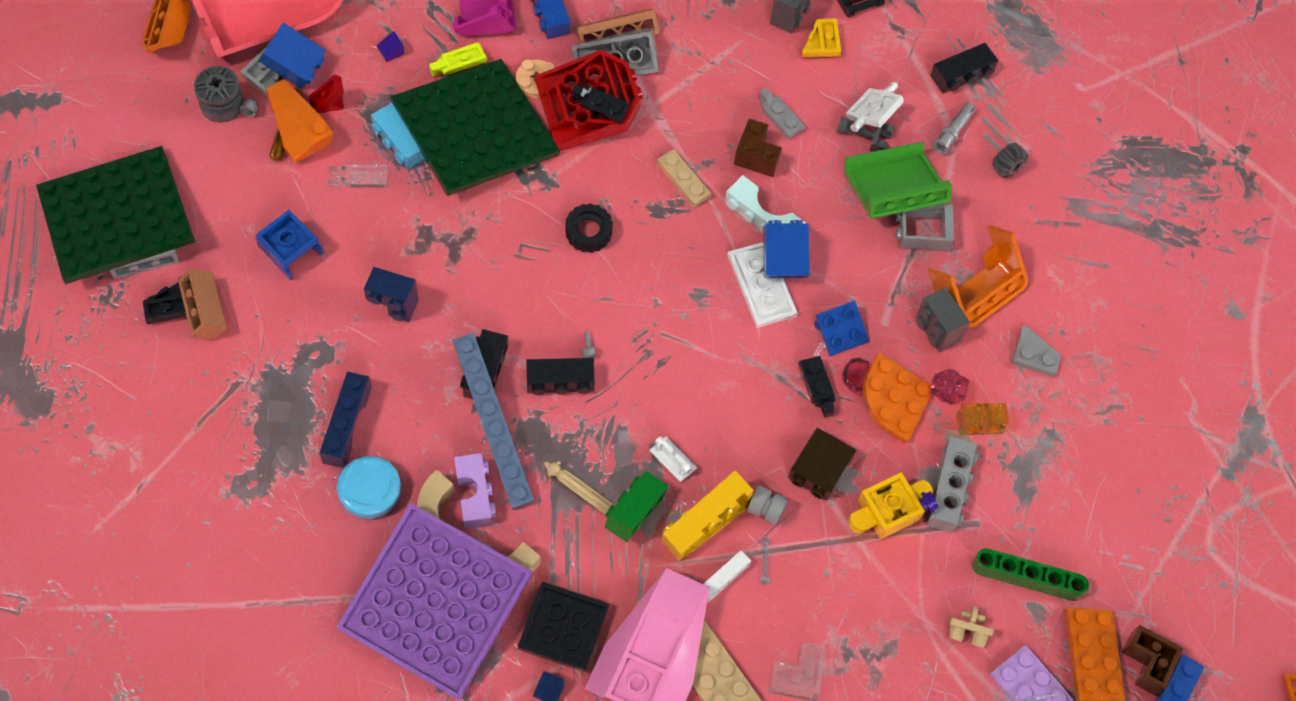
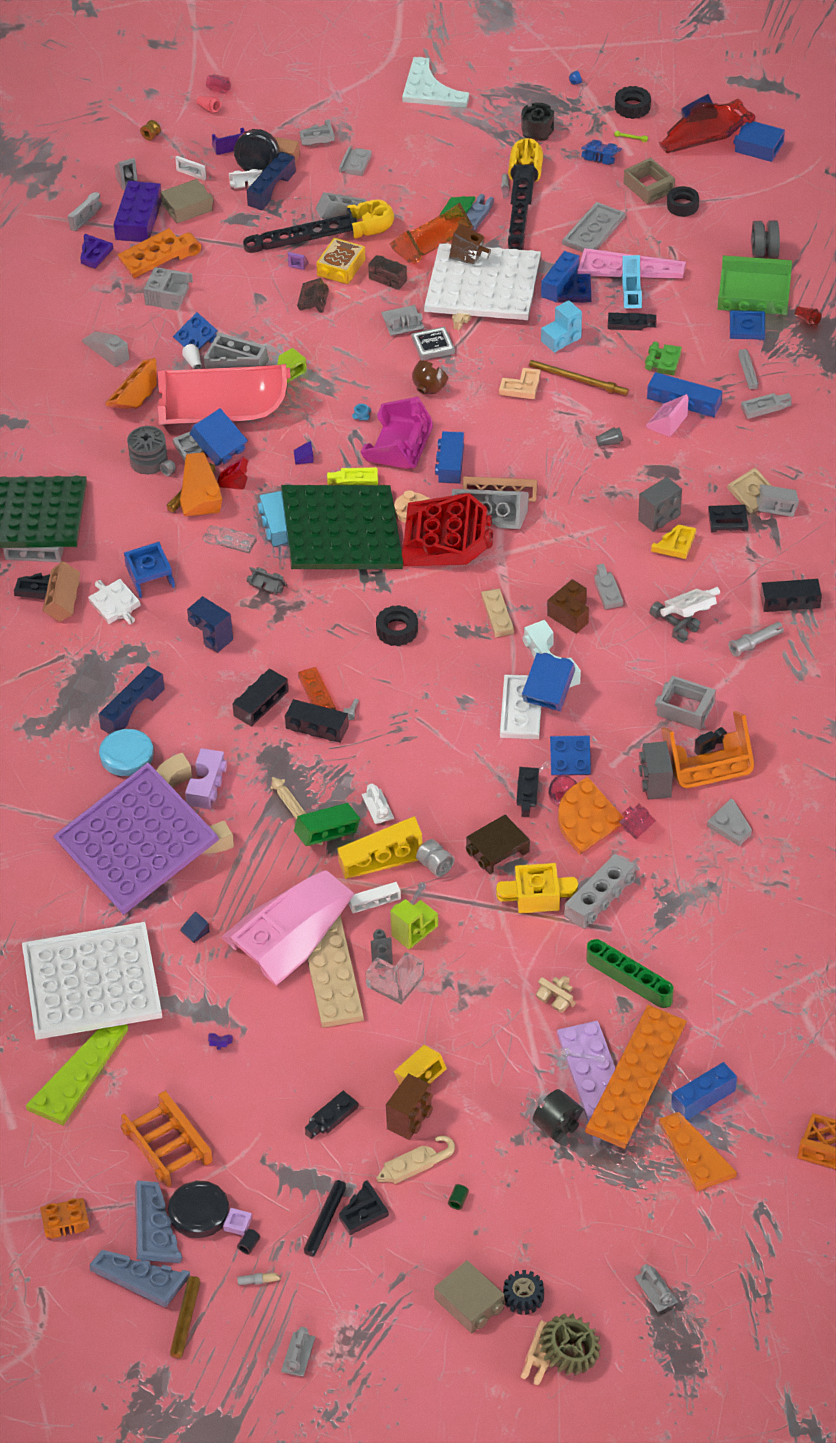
camera: 30 degrees right, 15 degrees down
sand blue plate [452,332,534,510] -> none
black plate [517,582,609,673] -> none
black hinge [571,84,630,124] -> none
bright green panel [844,141,952,219] -> none
dark purple plate [919,491,939,514] -> none
clear yellow brick [956,403,1009,435] -> none
dark grey gear [992,142,1029,178] -> none
reddish brown brick [1122,625,1183,696] -> none
none -> white plate [88,579,141,624]
none -> dark grey hinge [247,567,288,594]
none -> clear orange plate [298,667,336,710]
none -> dark grey hinge [371,929,393,967]
none -> lime brick [390,899,438,949]
none -> black plate [694,727,727,755]

